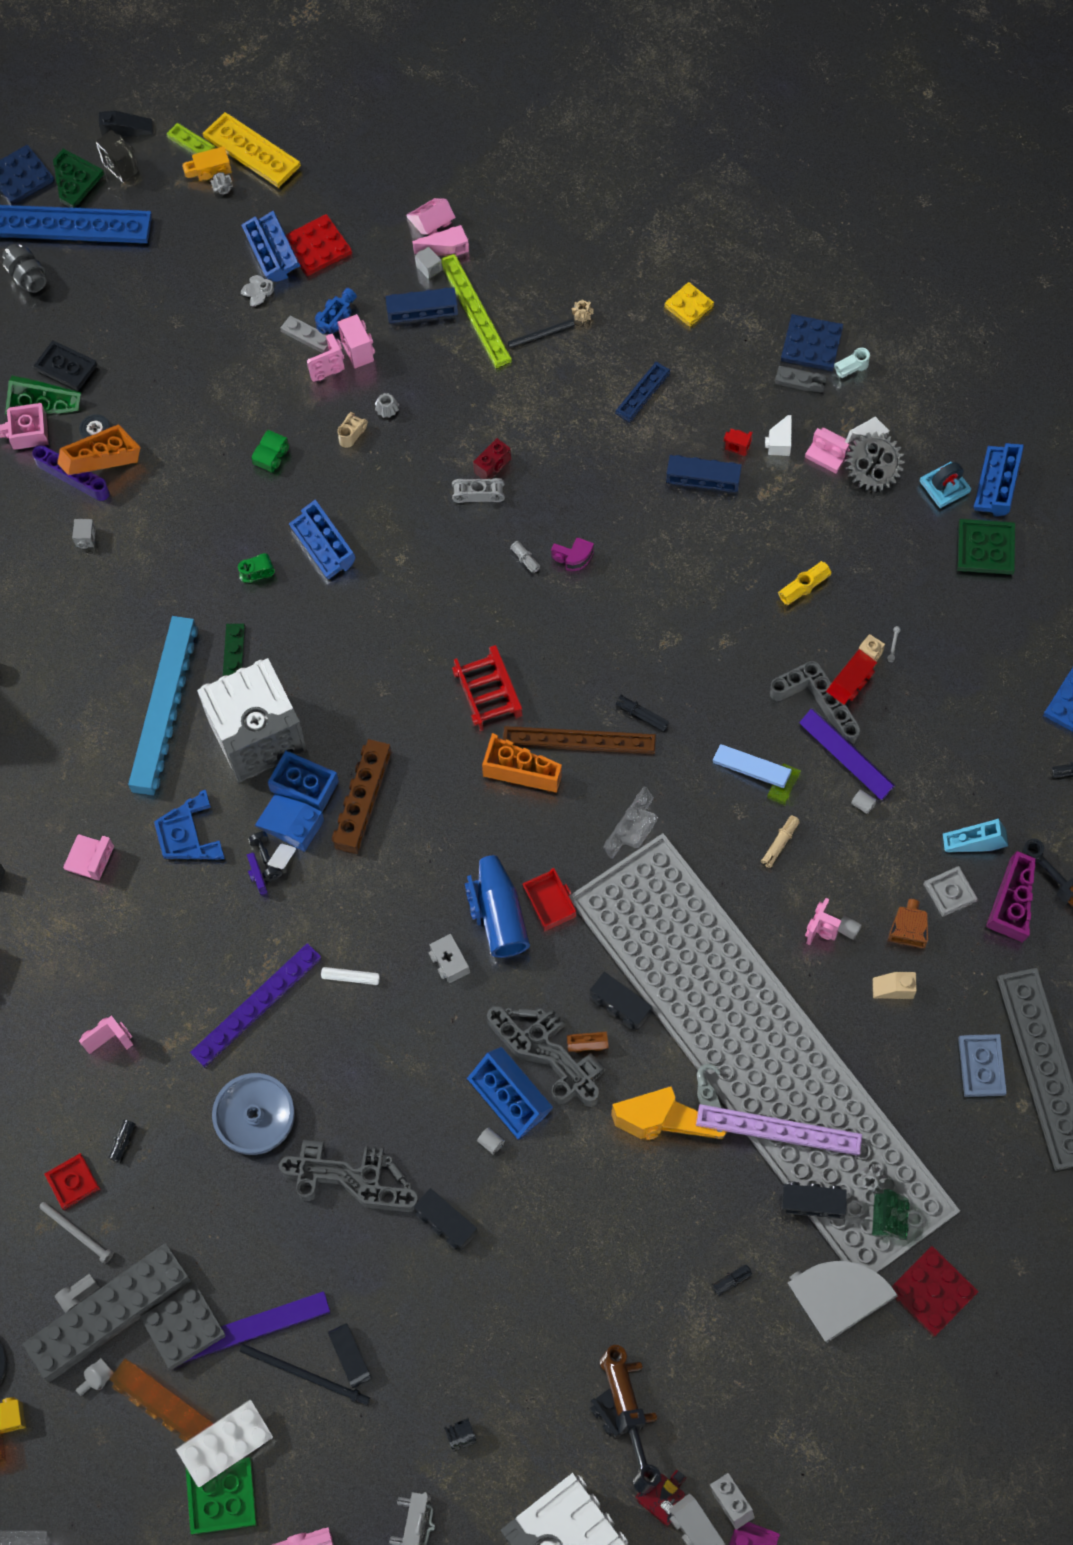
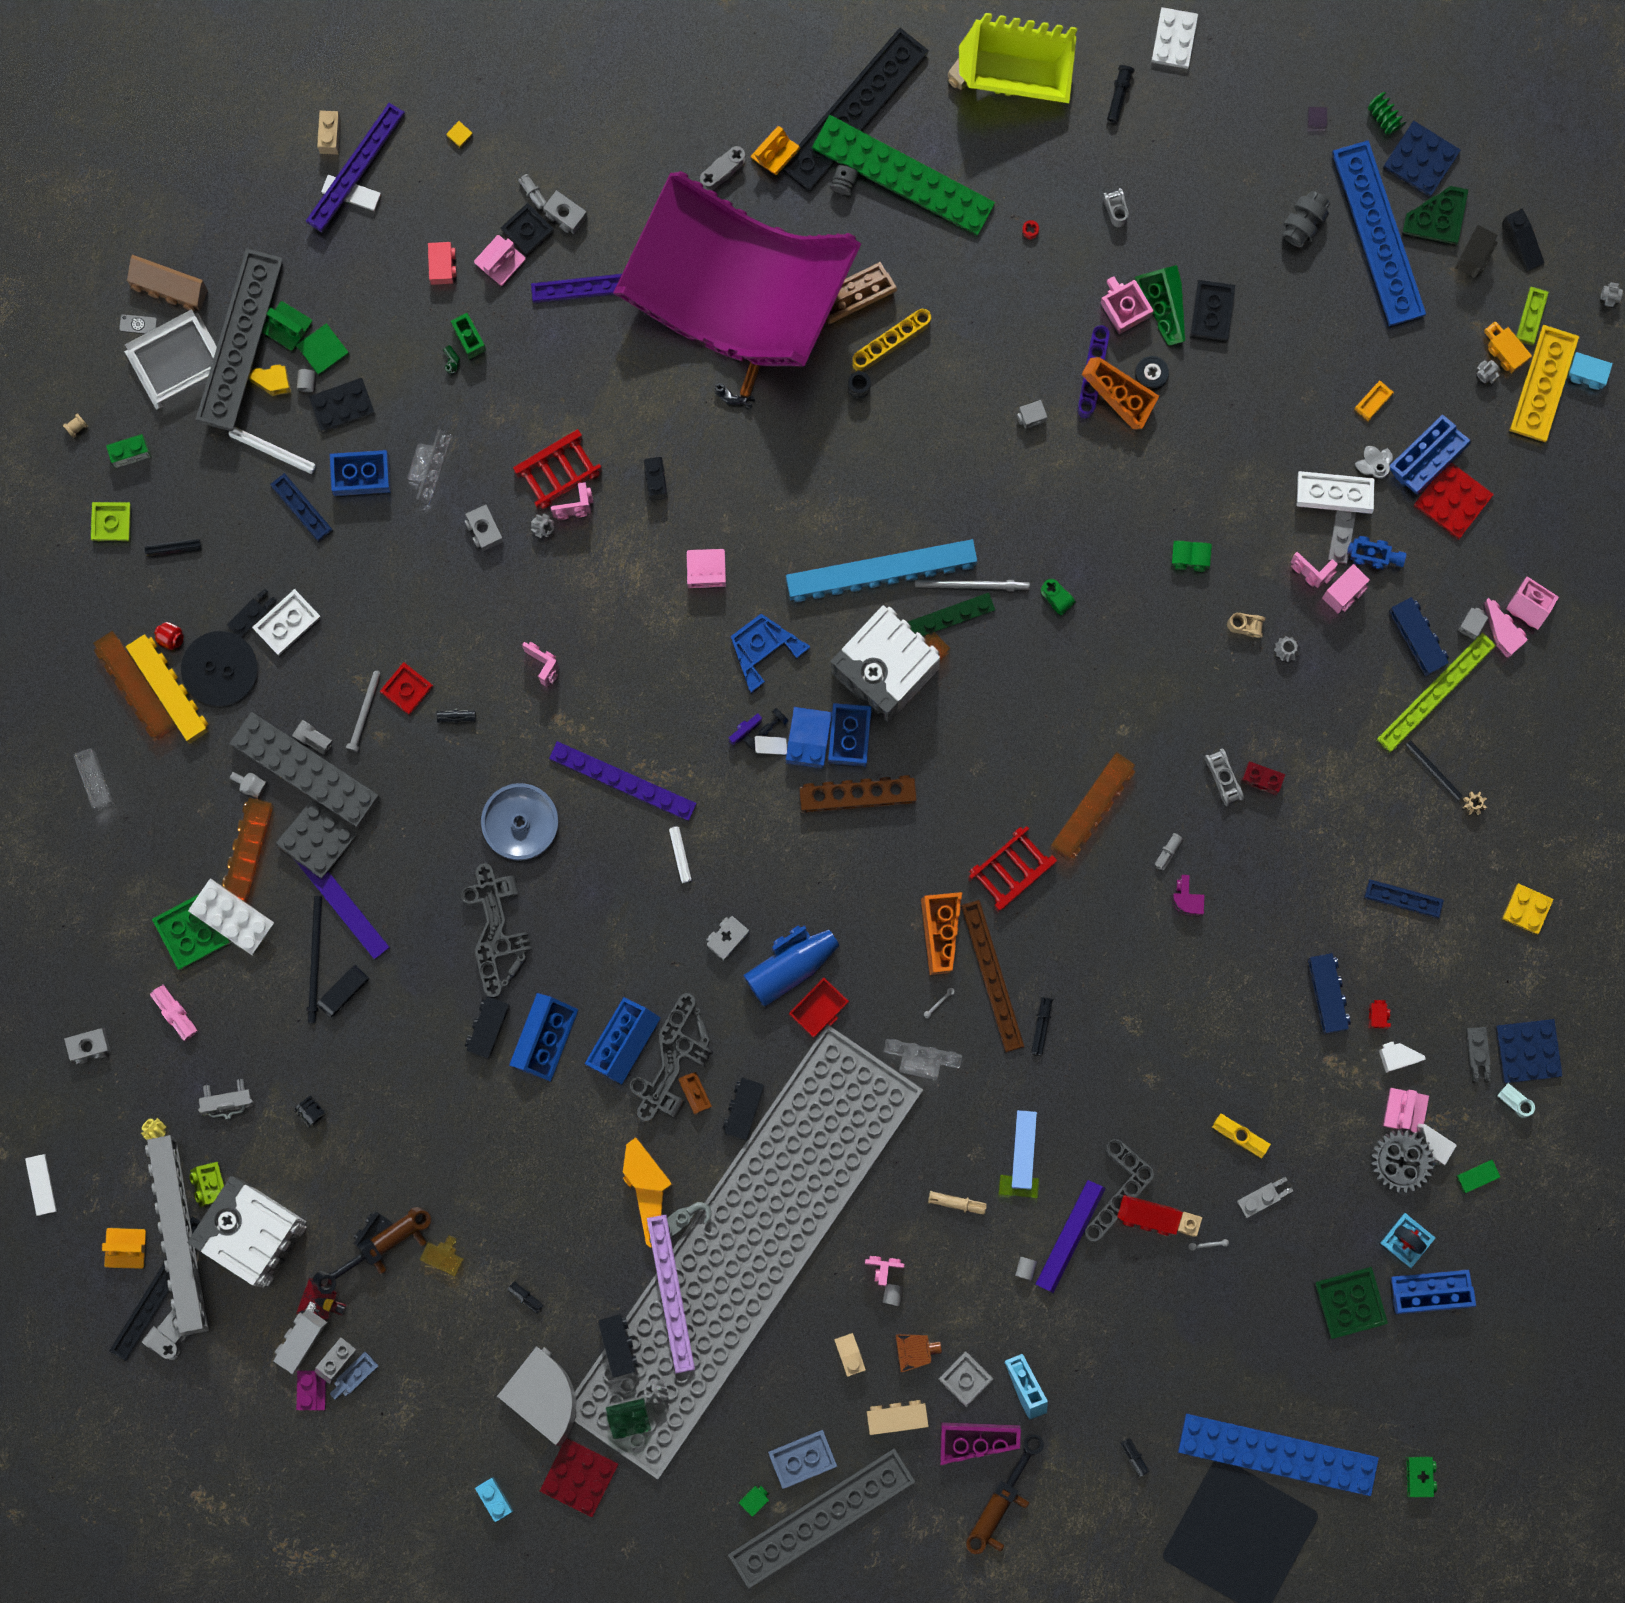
camera: 65 degrees right, 15 degrees up
blue brick [289,500,355,579] -> none
light grey beam [477,1127,505,1154] -> none
none -> sand blue hinge [330,1352,379,1400]
none -> clear yellow hinge [420,1235,464,1276]
none -> medium azure brick [475,1477,513,1522]
none -> blue slope [509,993,578,1082]
none -> green brick [739,1485,769,1517]
none -> tan brick [867,1400,928,1435]
none -> light grey bar [915,580,1030,591]
none -> light grey hinge [924,988,955,1019]
none -> clear orange brick [1050,752,1136,861]
none -> light grey hinge [1237,1176,1293,1218]
none -> white plate [1297,471,1374,514]
none -> light orange tile [1354,381,1394,421]
none -> green tile [1457,1160,1500,1193]
none -> medium azure brick [1566,352,1613,390]
none -> light grey gear [1601,282,1623,307]

